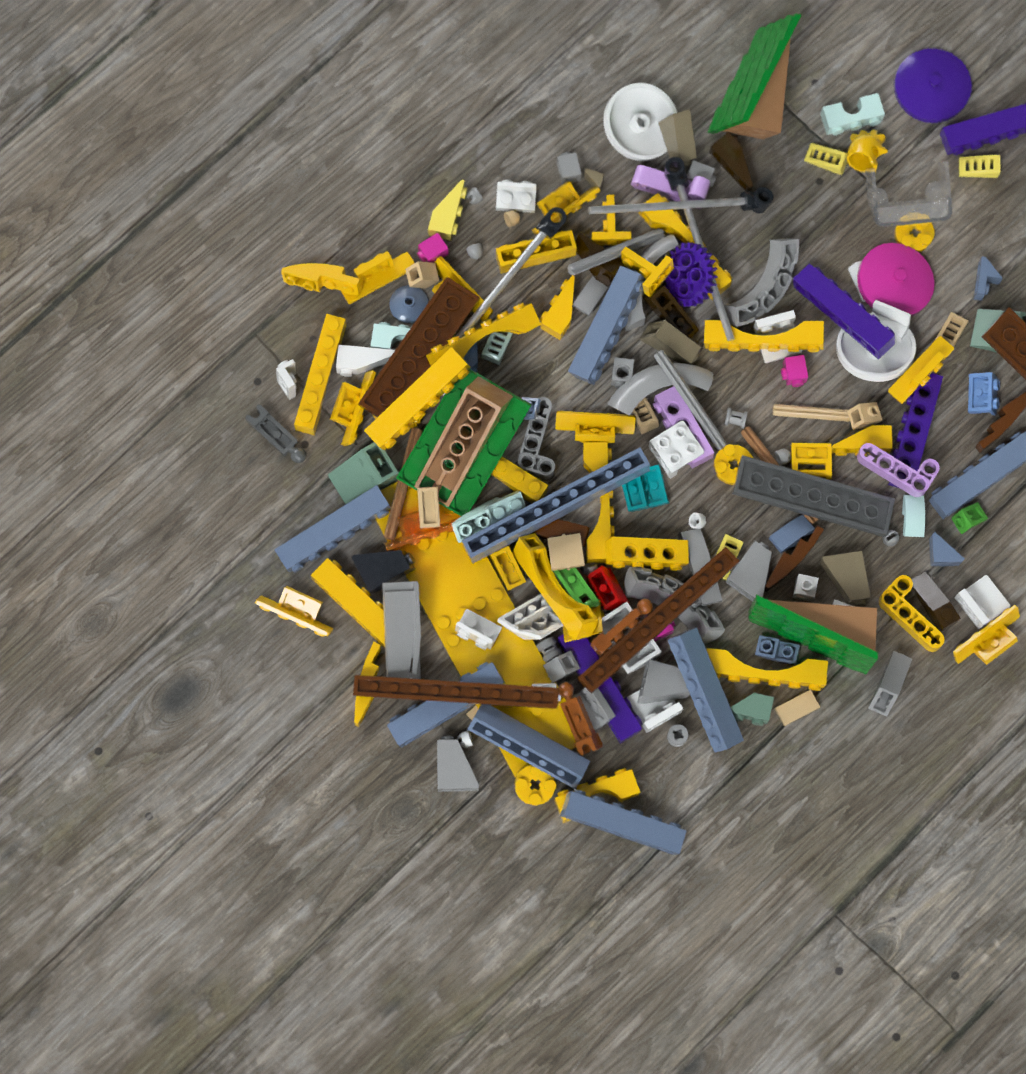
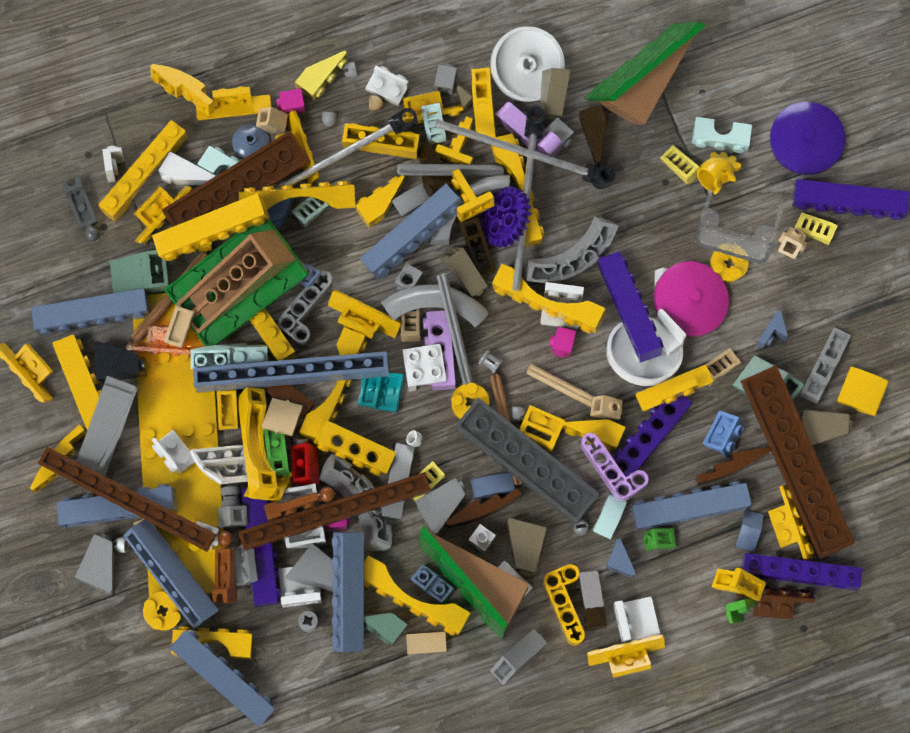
camera: 25 degrees right, 0 degrees up
none -> light aqua slope [421,103,446,144]
none -> yellow slope [471,67,496,141]
none -> tan brick [778,227,807,259]

